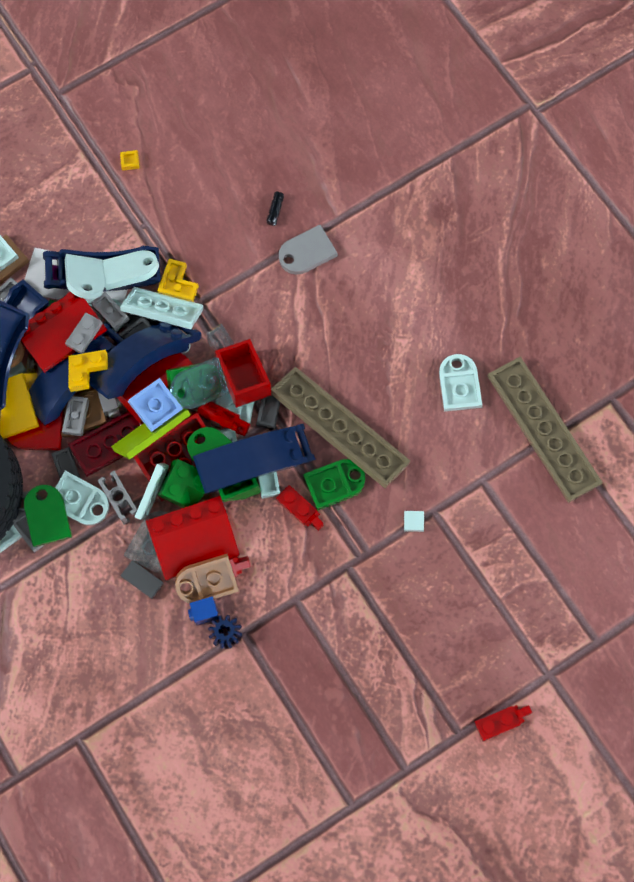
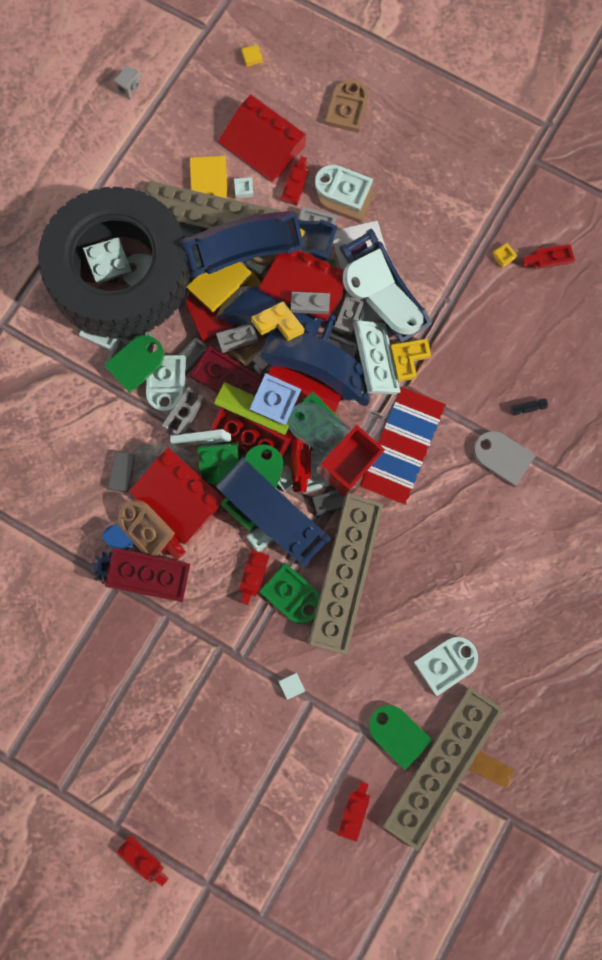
camera: 55 degrees right, 5 degrees up
none -> dark red tile [104,548,190,602]
none -> red hinge [337,781,370,842]
none -> sticker [360,387,447,505]
none -> green tile [369,705,433,770]
none -> clear yellow tile [469,751,515,789]
none -> red hinge [522,244,575,269]

